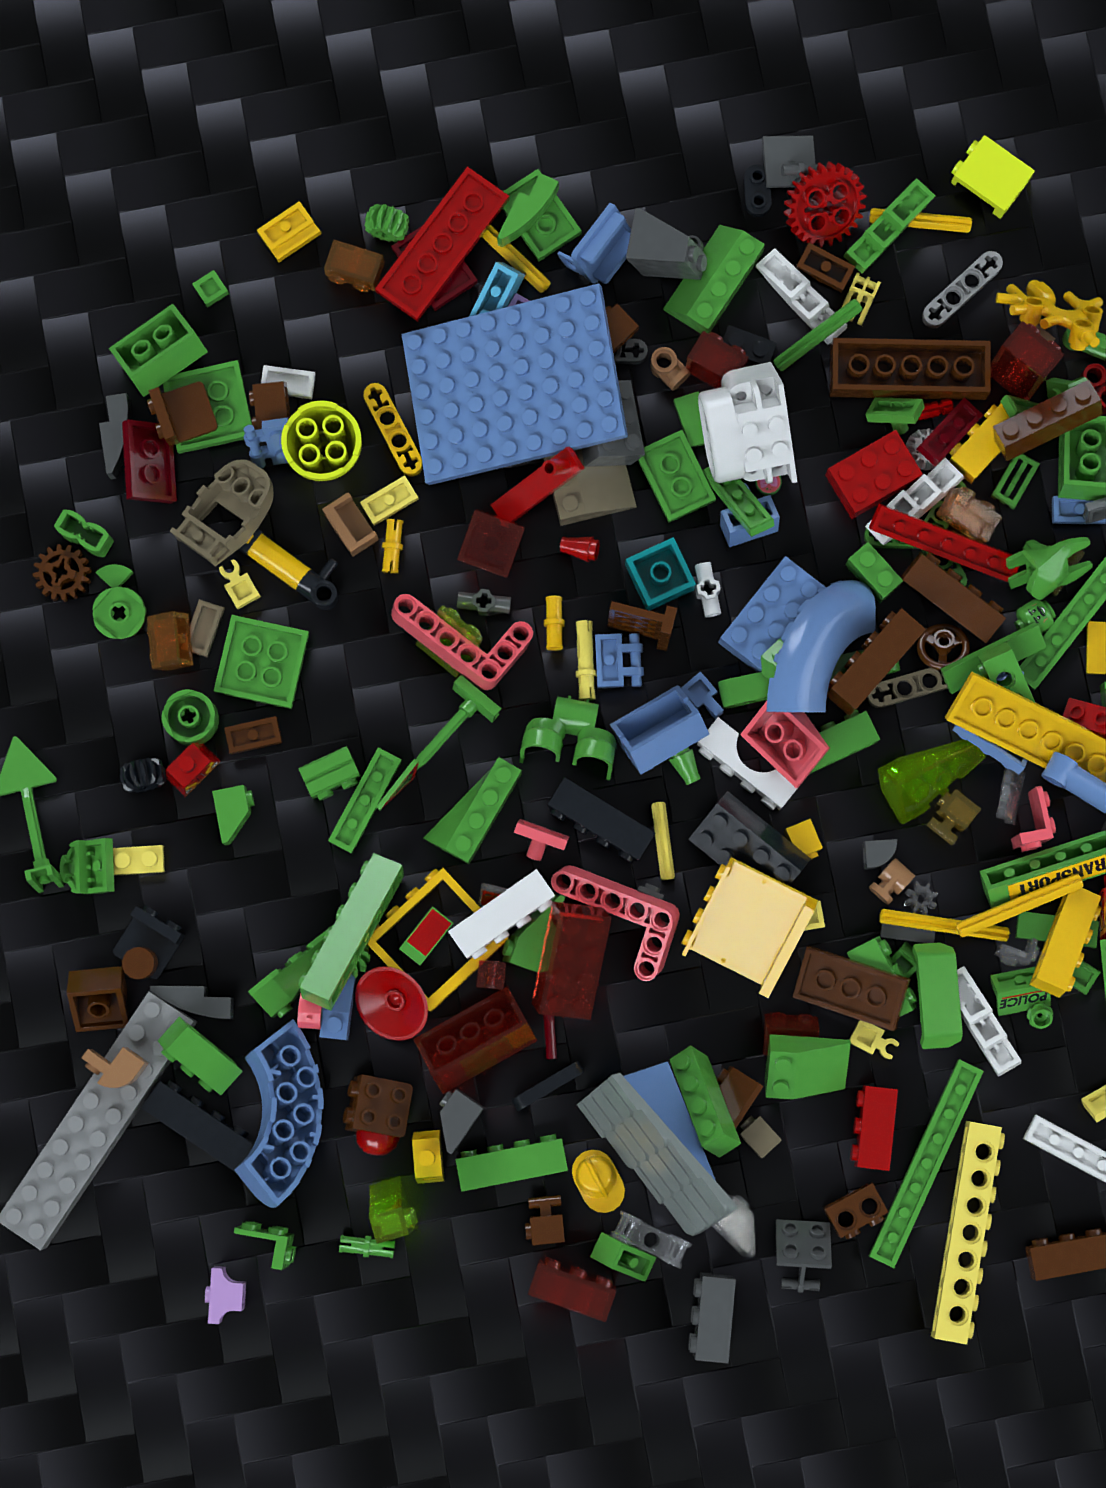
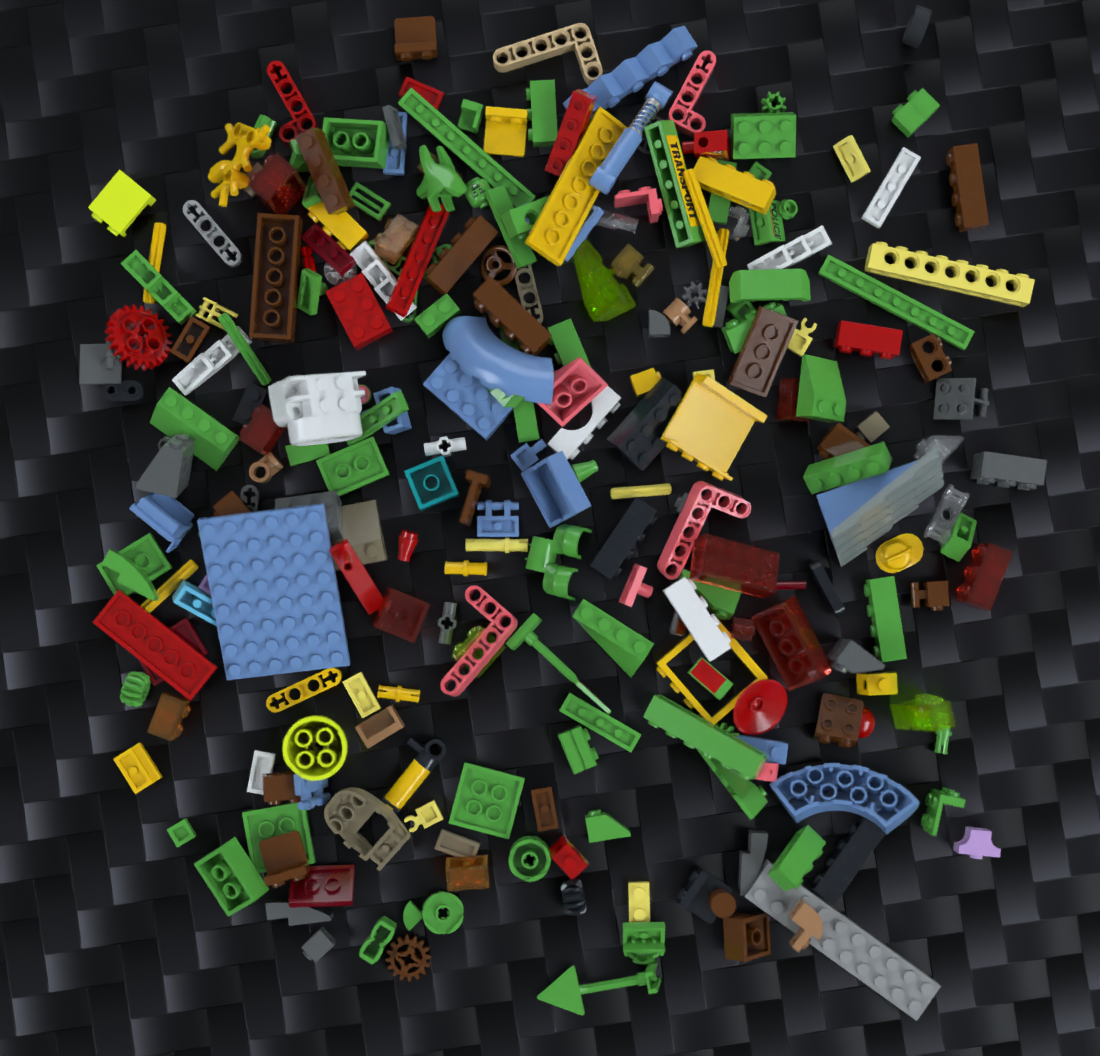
camera: 90 degrees left, 5 degrees up
none -> dark grey brick [301,926,337,963]

